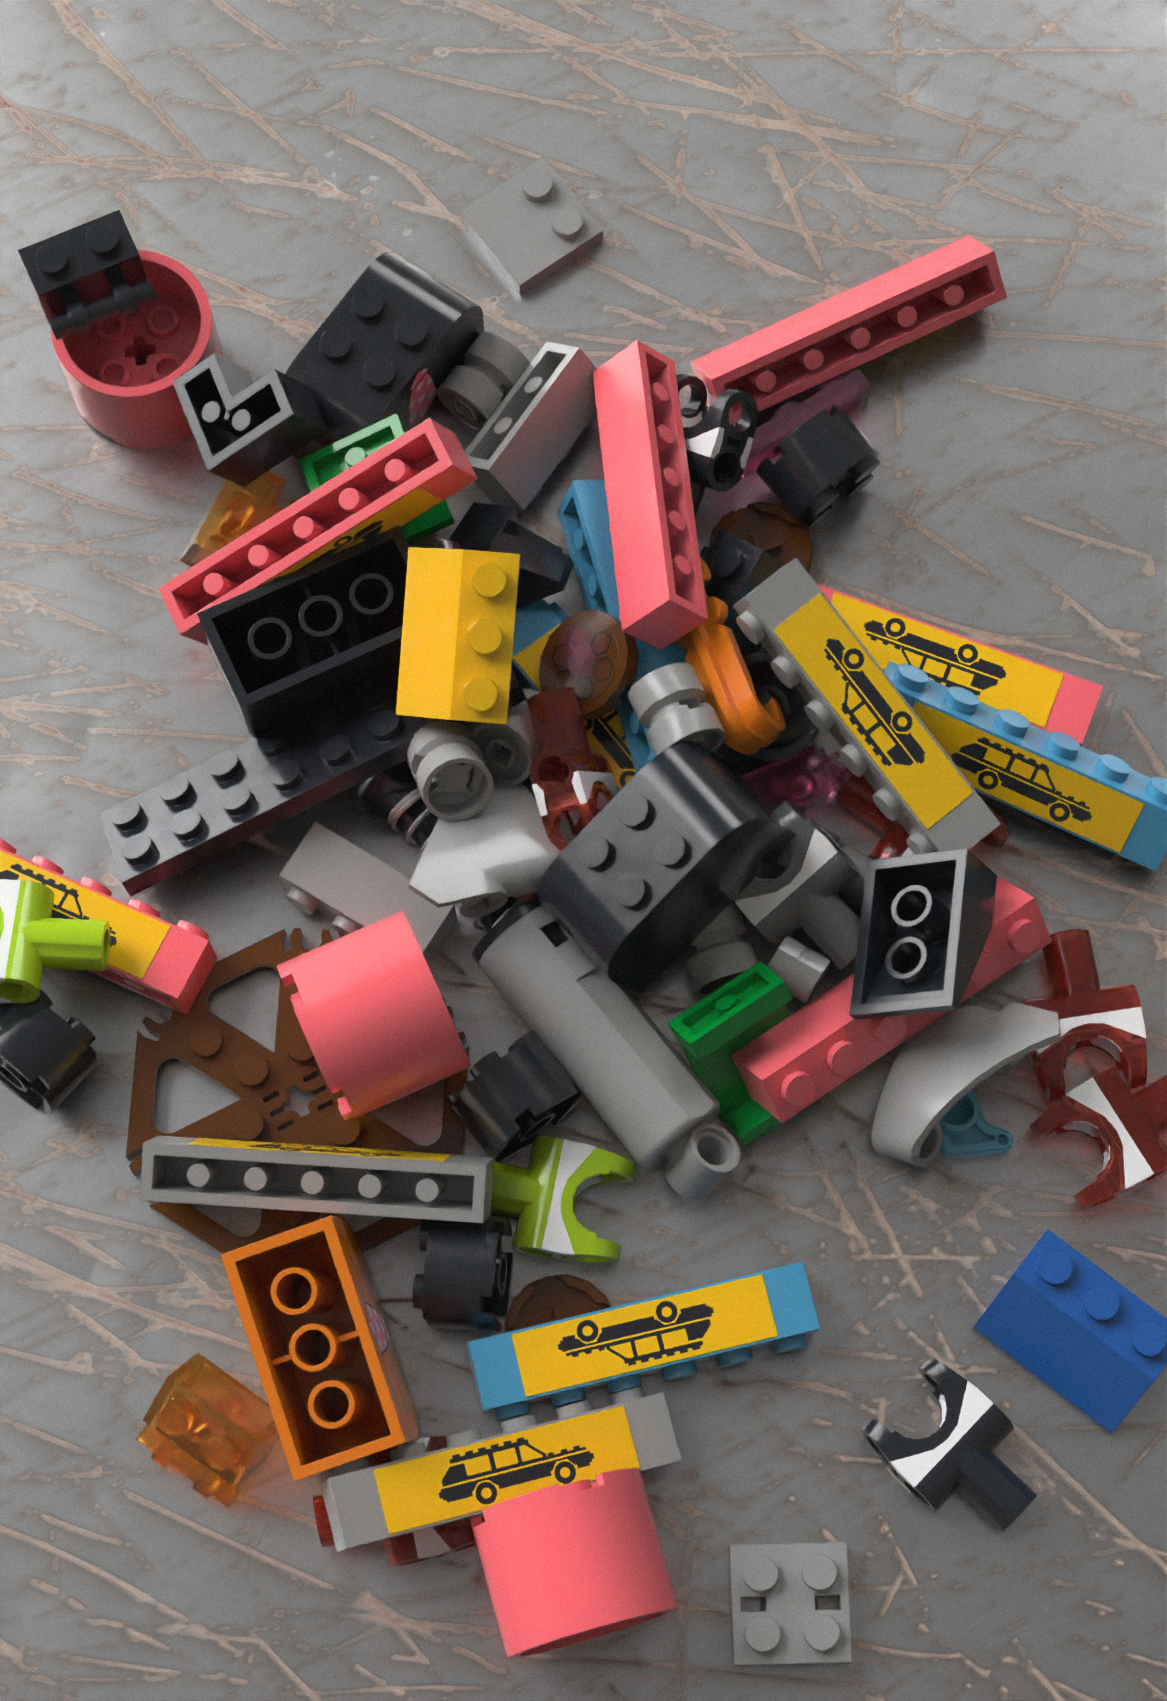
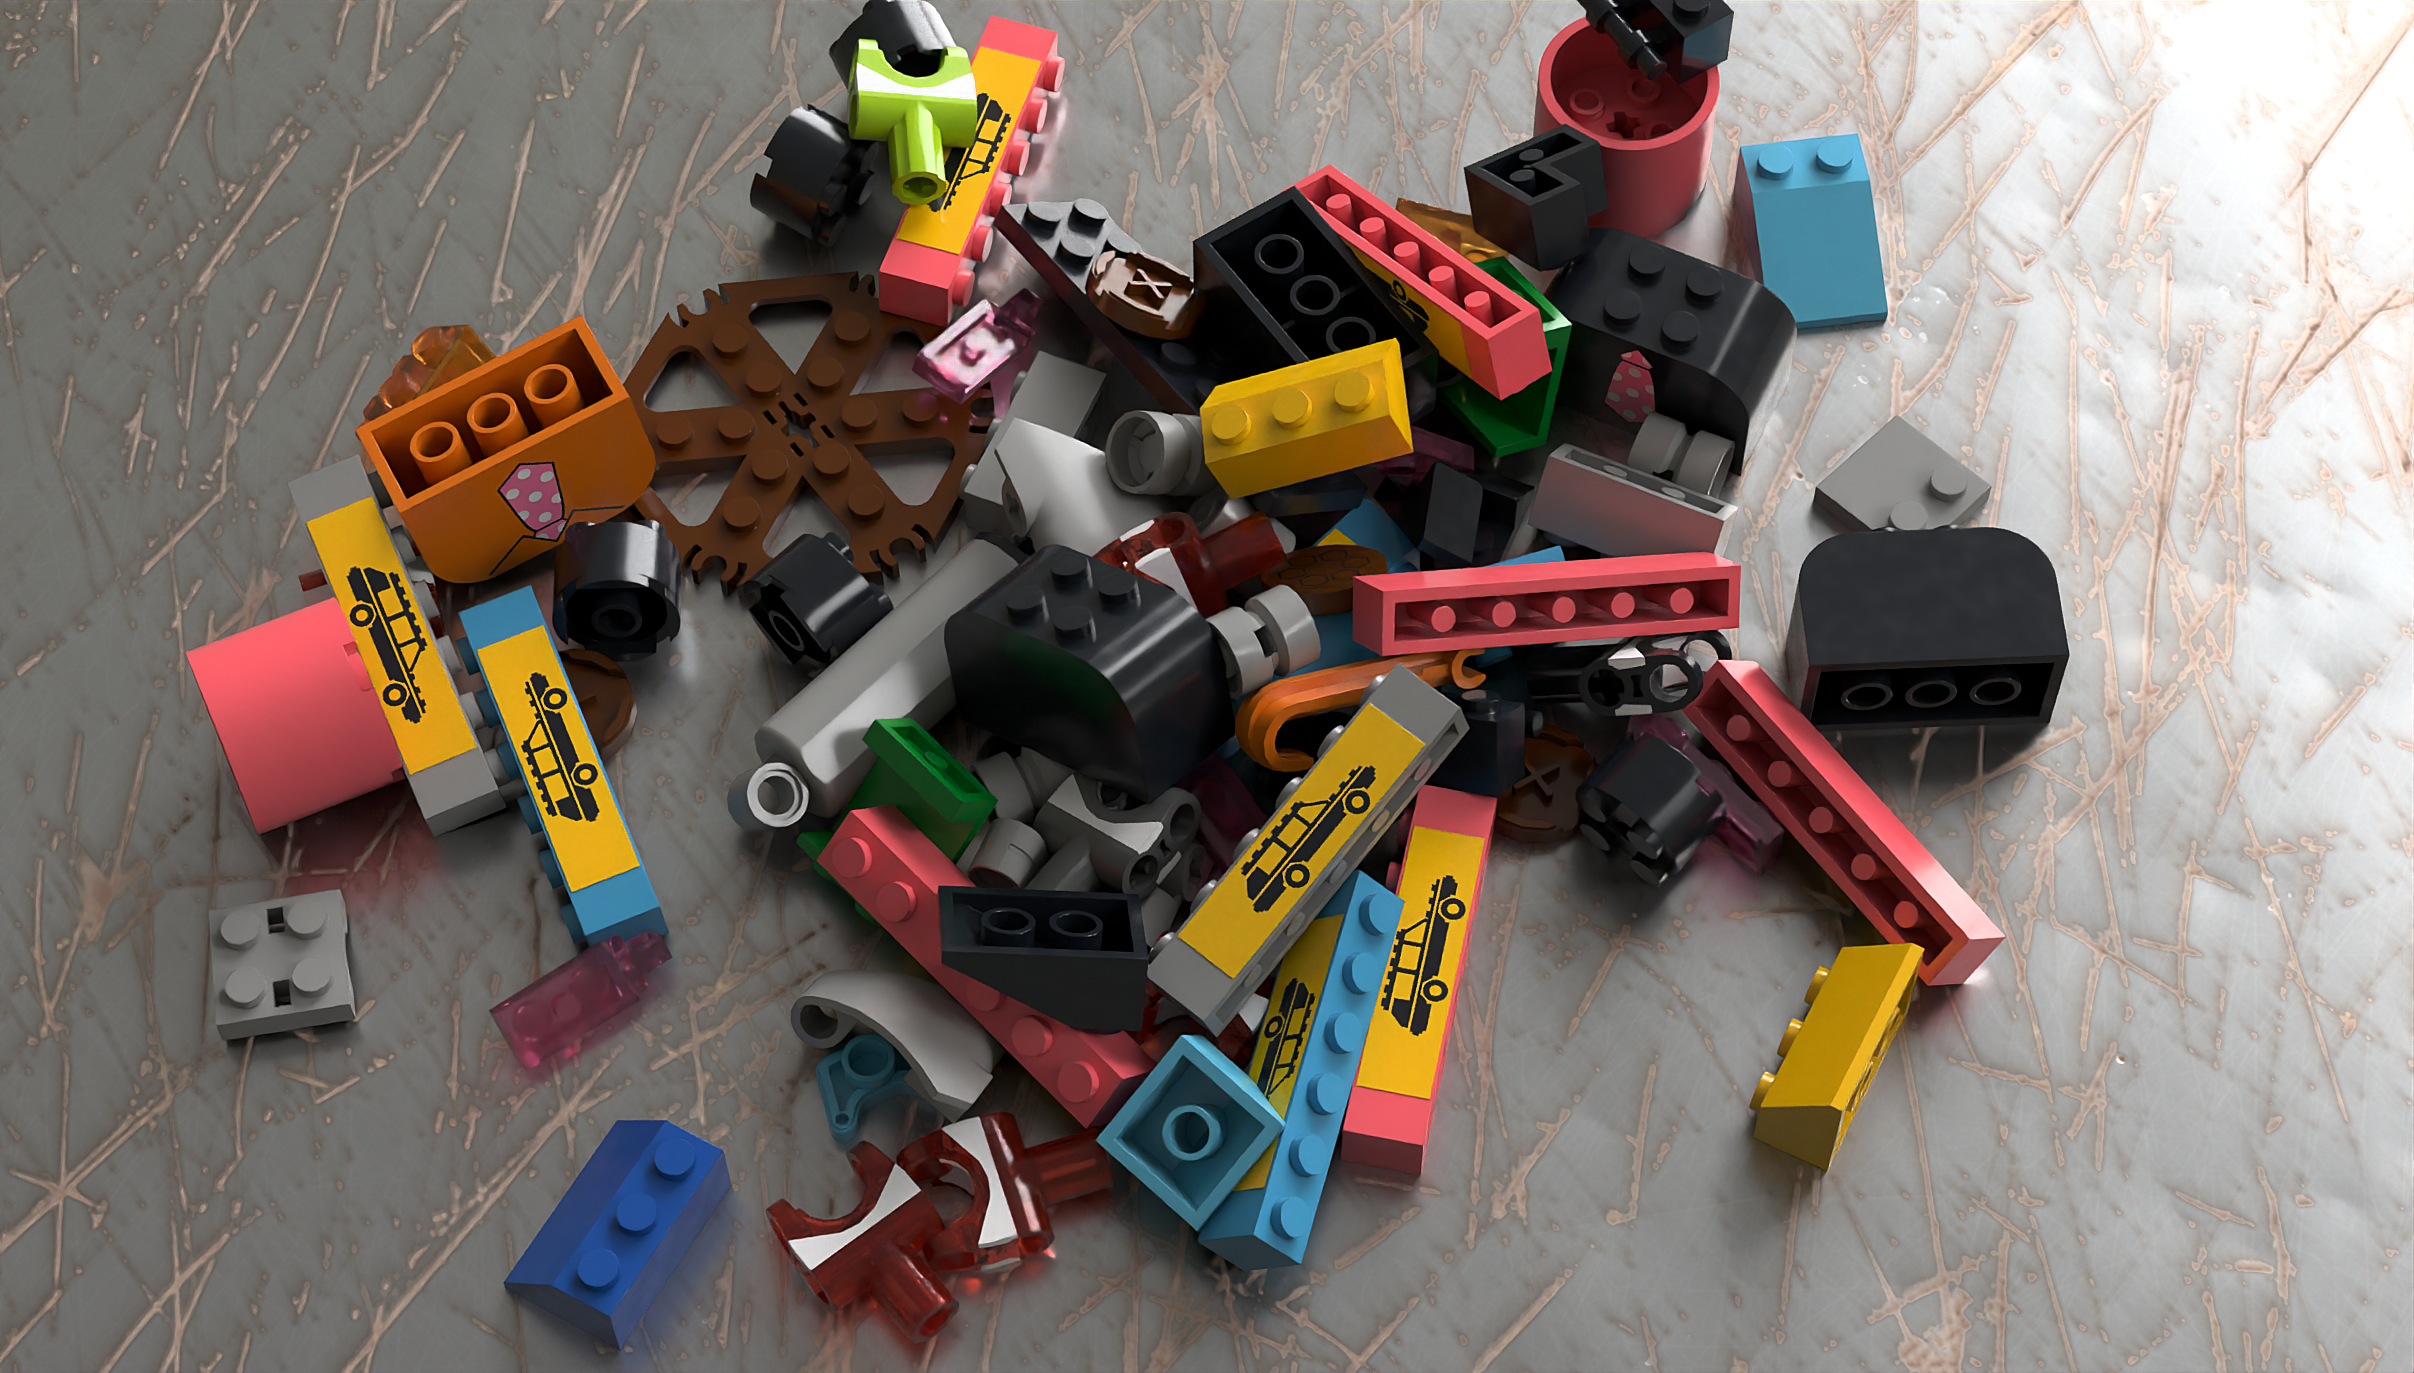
camera: 80 degrees right, 15 degrees down
light grey brick [140,1136,494,1223] -> none
coral brick [277,910,472,1122] -> none
lime connector [491,1136,637,1264] -> none
black connector [861,1357,1037,1533] -> none
none -> clear pink hinge [488,929,672,1070]
none -> clear pink hinge [912,287,1044,404]
none -> reddish brown tile [1084,251,1207,340]
none -> medium azure slope [1095,1035,1287,1231]
none -> medium azure slope [1733,133,1888,329]
none -> yellow slope [1749,943,1925,1171]
none -> black brick [1785,525,2070,732]

